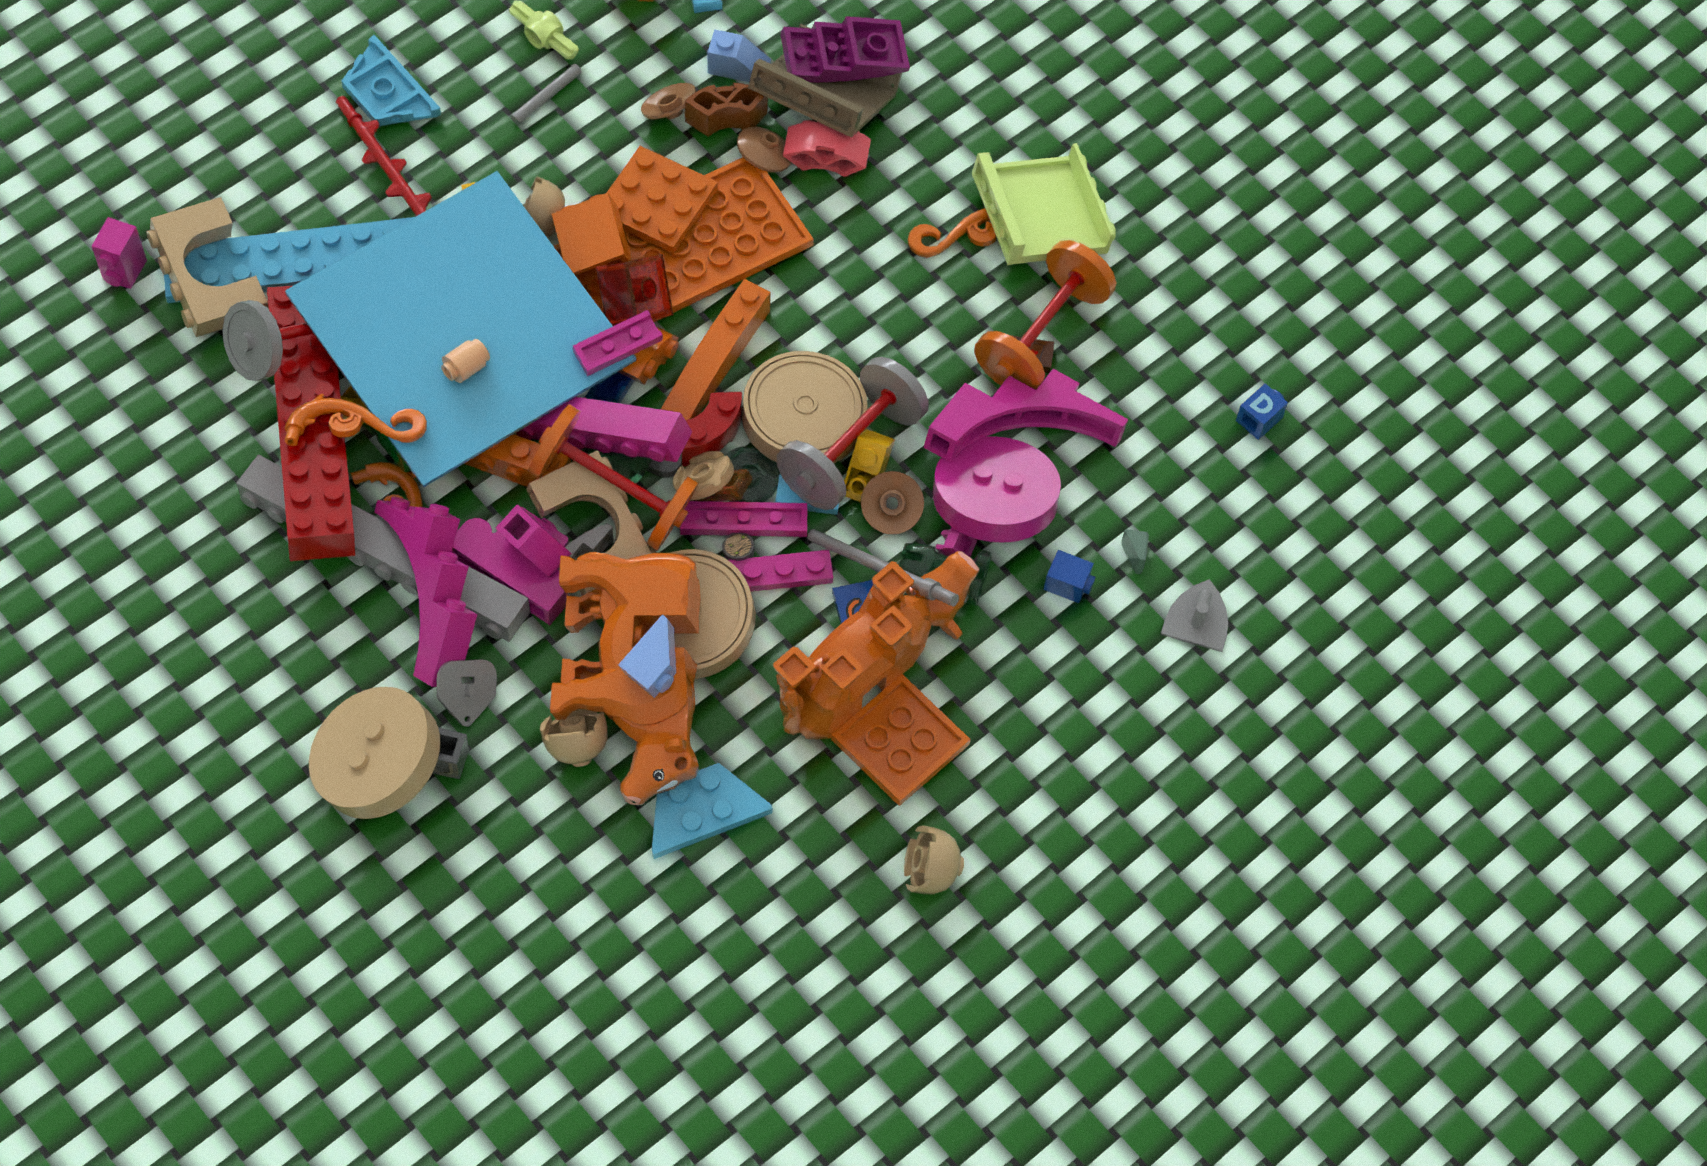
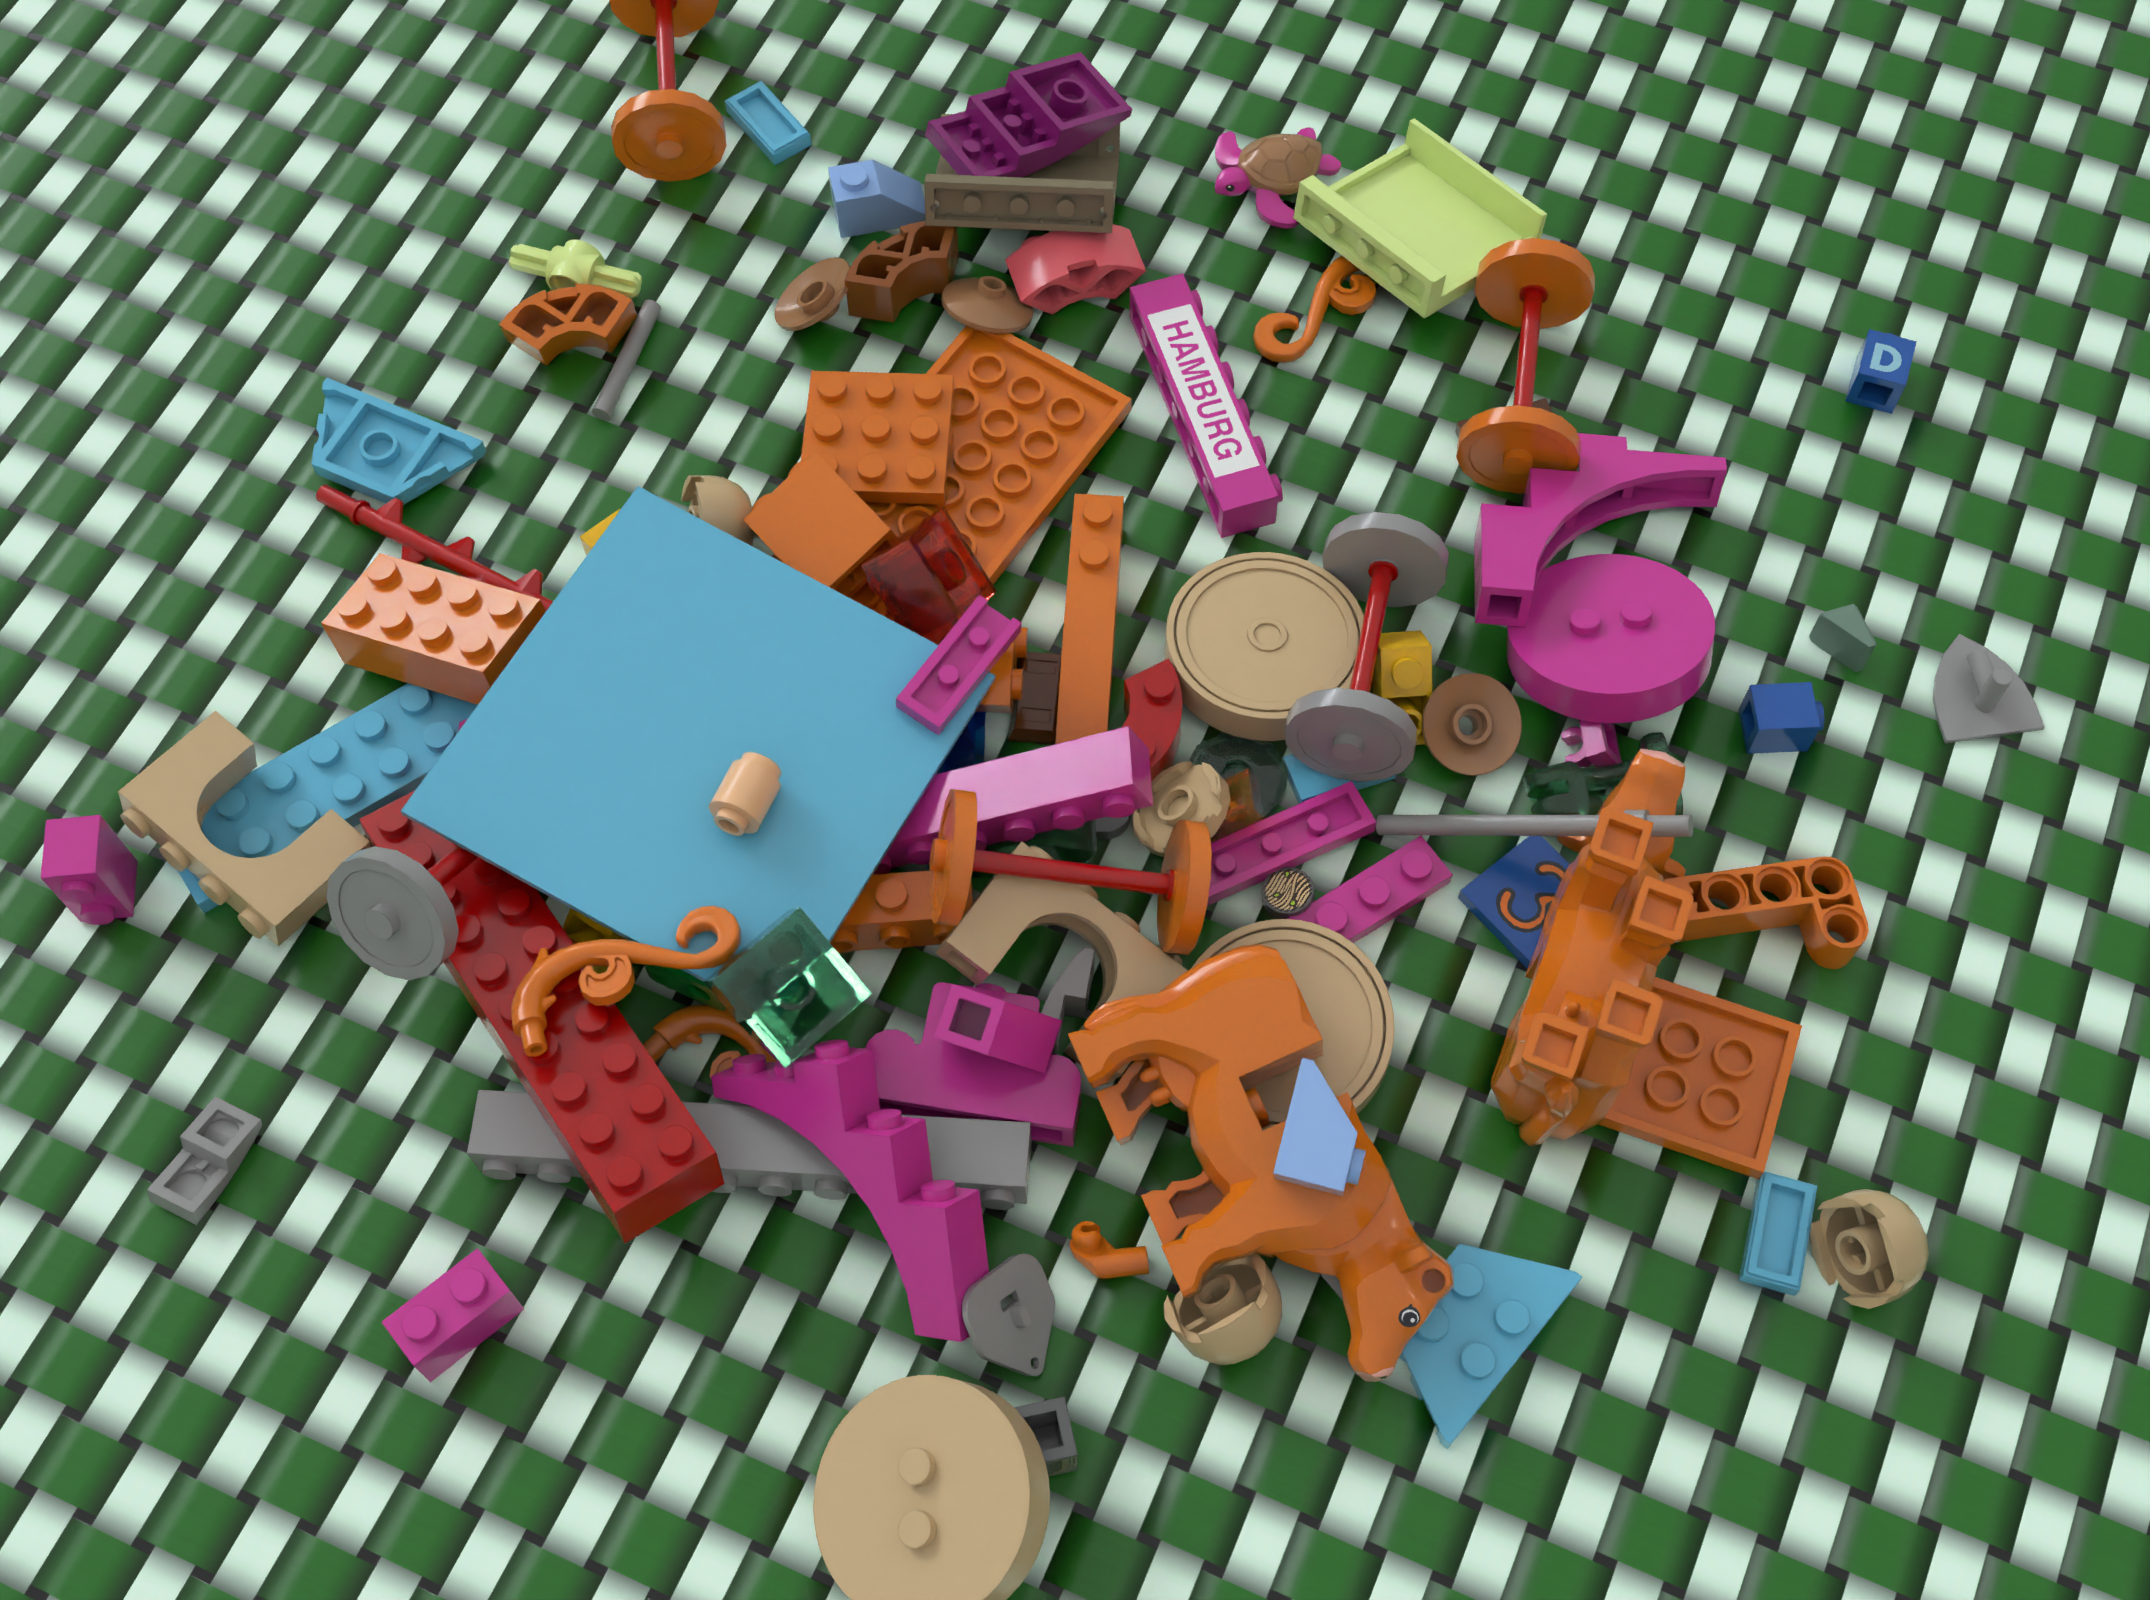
camera: 20 degrees left, 0 degrees up
none -> light grey slope [147,1097,262,1225]
none -> orange brick [321,553,546,705]
none -> dark pink brick [382,1248,524,1383]
none -> orange brick [499,284,637,366]
none -> clear green slope [703,907,872,1069]
none -> reddish brown tile [1008,652,1061,745]
none -> orange arm [1069,1221,1149,1279]
none -> dark pink brick [1129,273,1283,538]
none -> animal [1214,127,1341,229]
none -> orange beam [1664,856,1869,969]
none -> medium azure tile [1739,1171,1817,1296]

